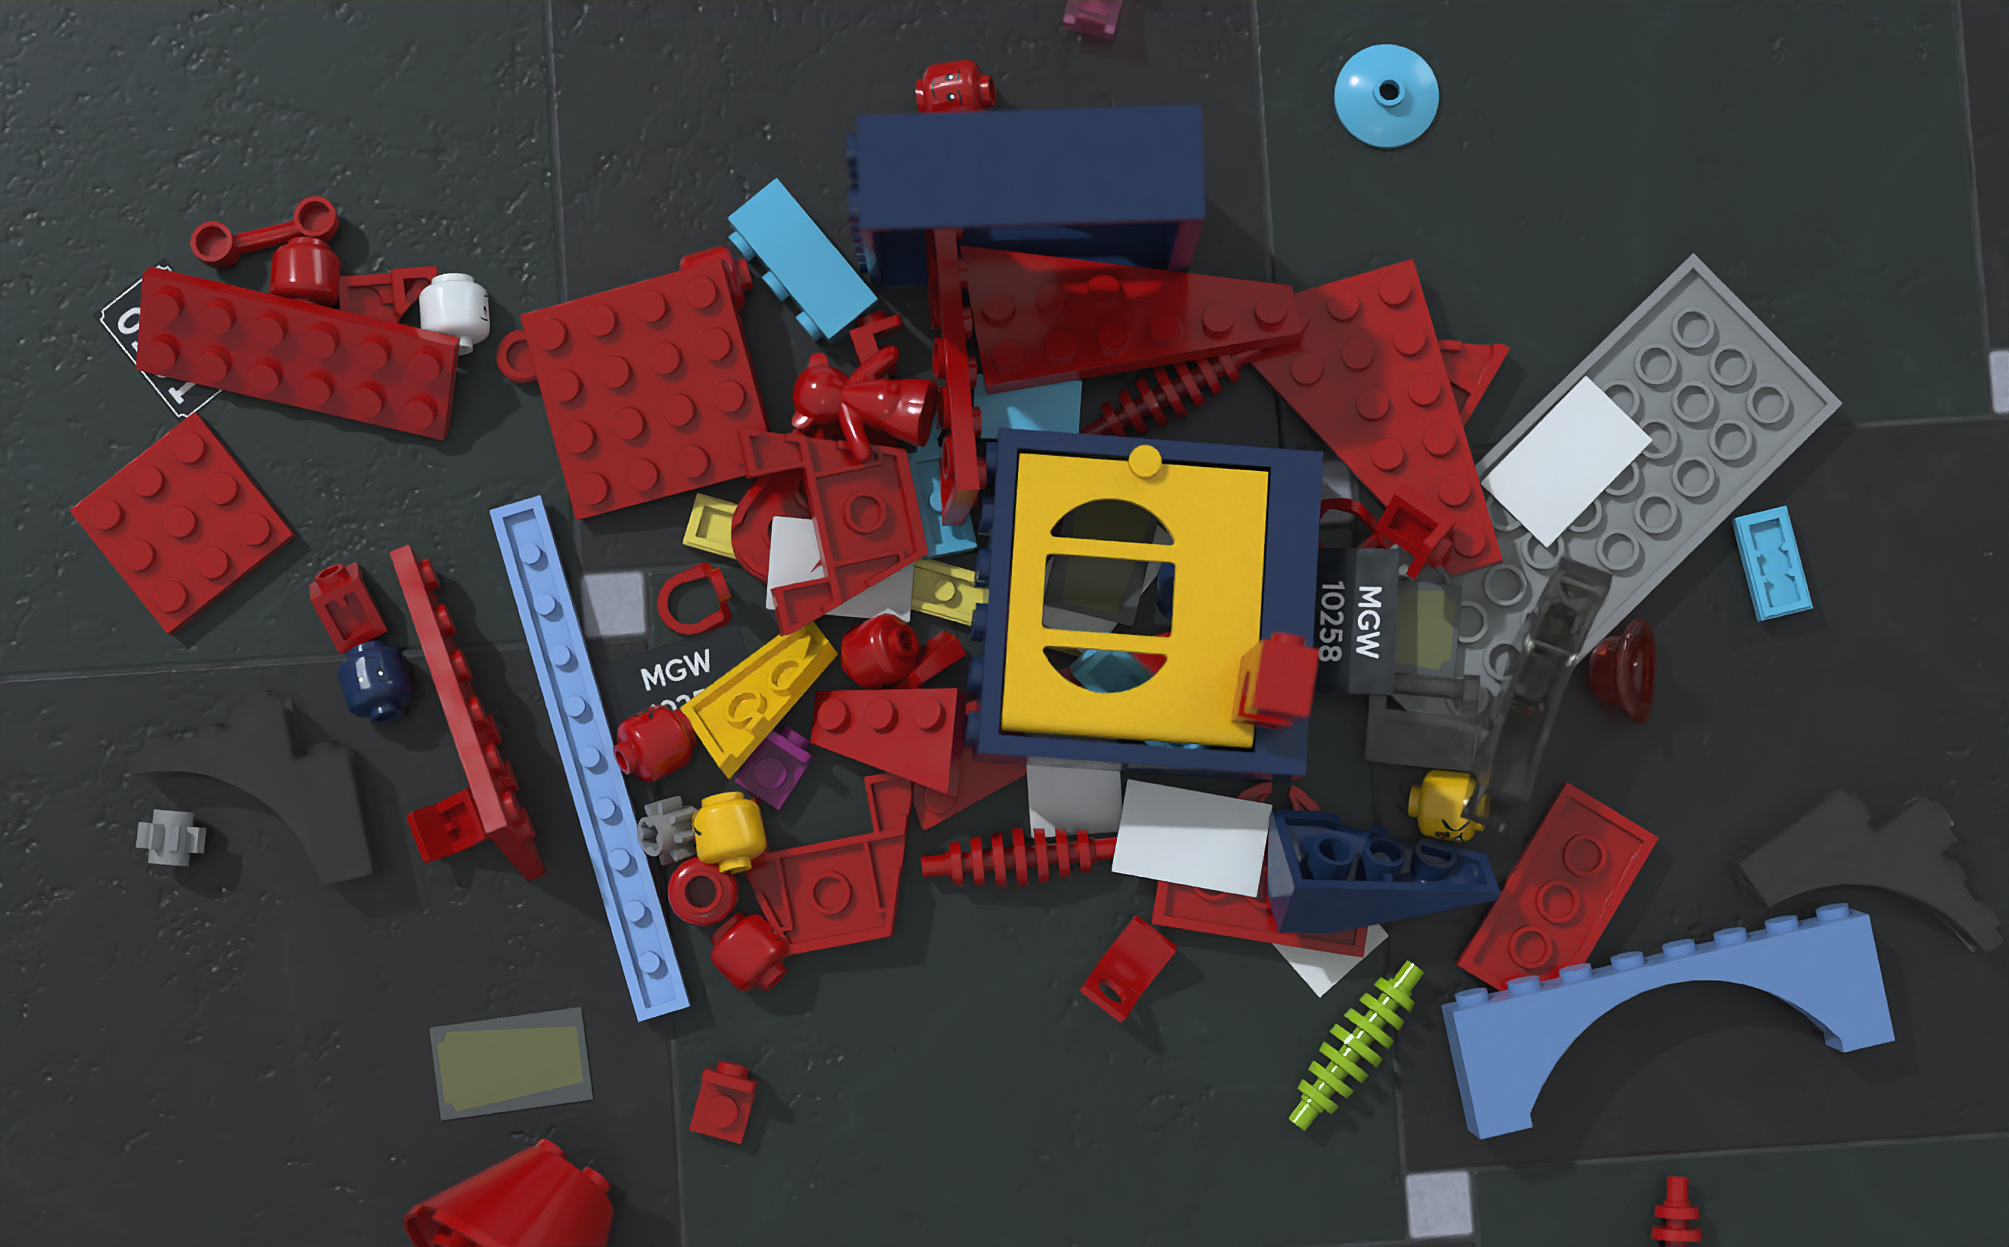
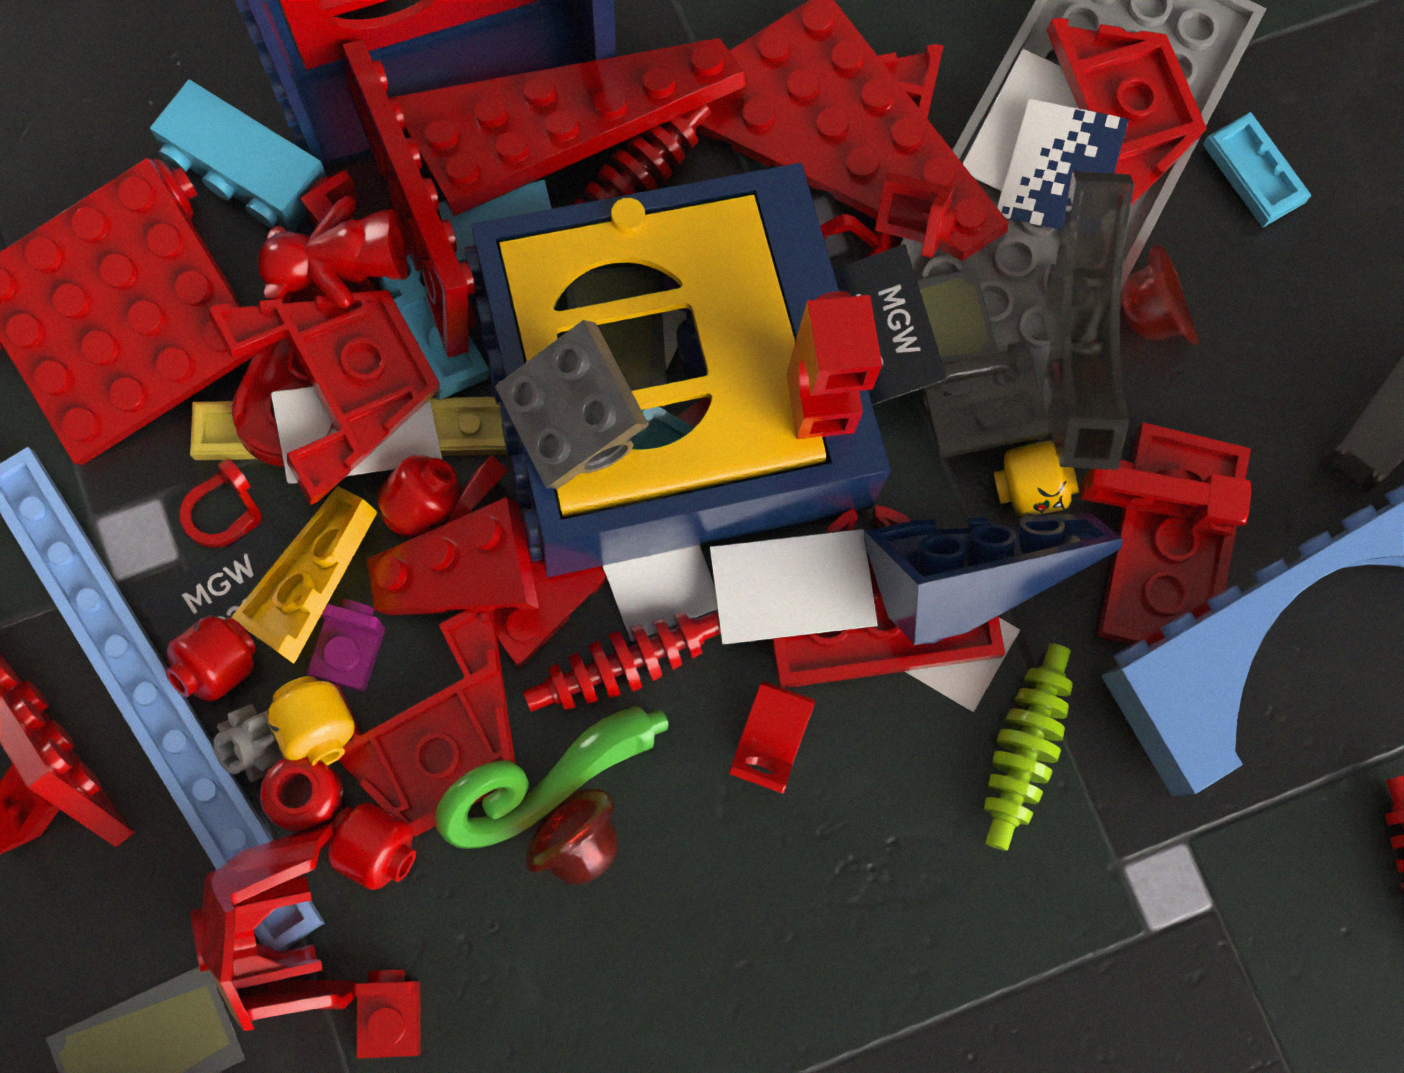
camera: 20 degrees left, 10 degrees down
none -> red piece [190,823,356,1031]
none -> bright green plant [435,706,668,849]
none -> flat silver plate [495,320,649,489]
none -> clear red hat [526,789,619,885]
none -> sticker [997,99,1129,237]
none -> red wing [1046,18,1207,211]
none -> red plate [1080,459,1251,536]

